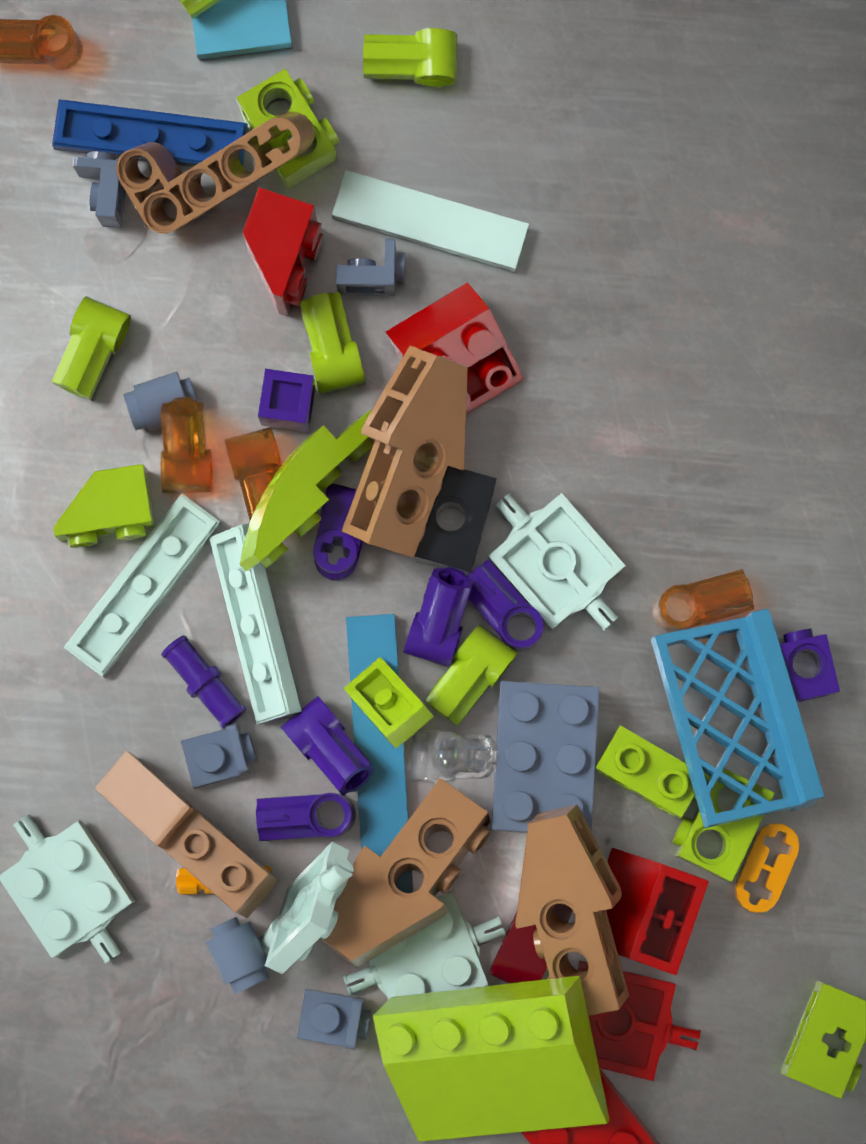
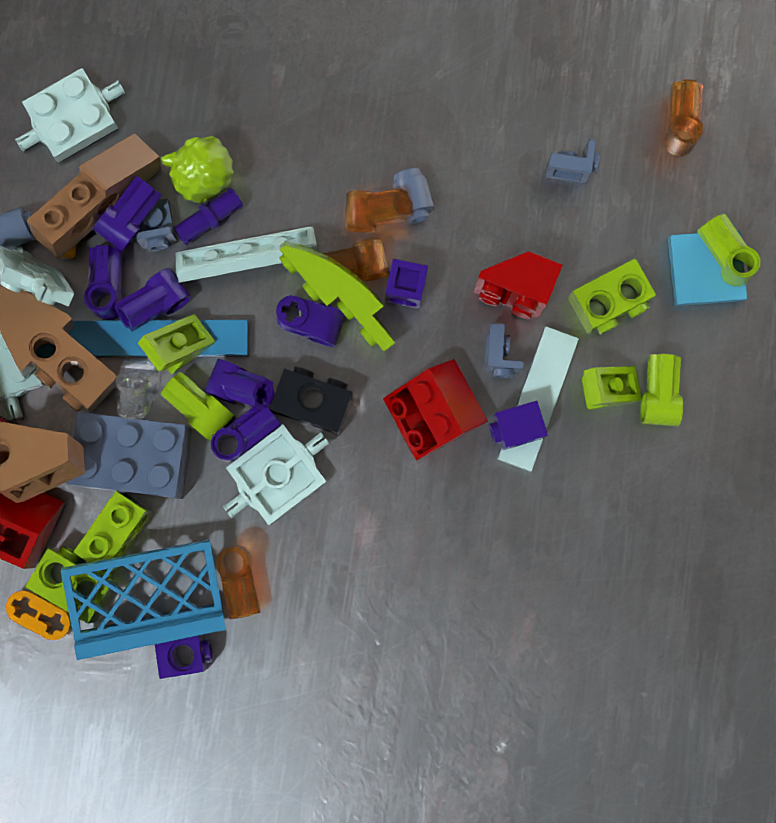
camera: 90 degrees right, 0 degrees up
lime piece [51,296,131,400] -> none
blue tile [52,99,249,167] -> none
lime slope [53,464,156,548] -> none
light aqua tile [64,493,221,677] -> none
medium nougat beam [116,111,314,234] -> none
lime piece [300,292,366,394] -> none
medium nougat brick [342,346,467,558] -> none
none -> dark purple piece [93,176,162,252]
none -> lime animal [161,136,234,204]
none -> dark purple brick [489,401,548,450]
none -> lime slope [581,366,642,410]

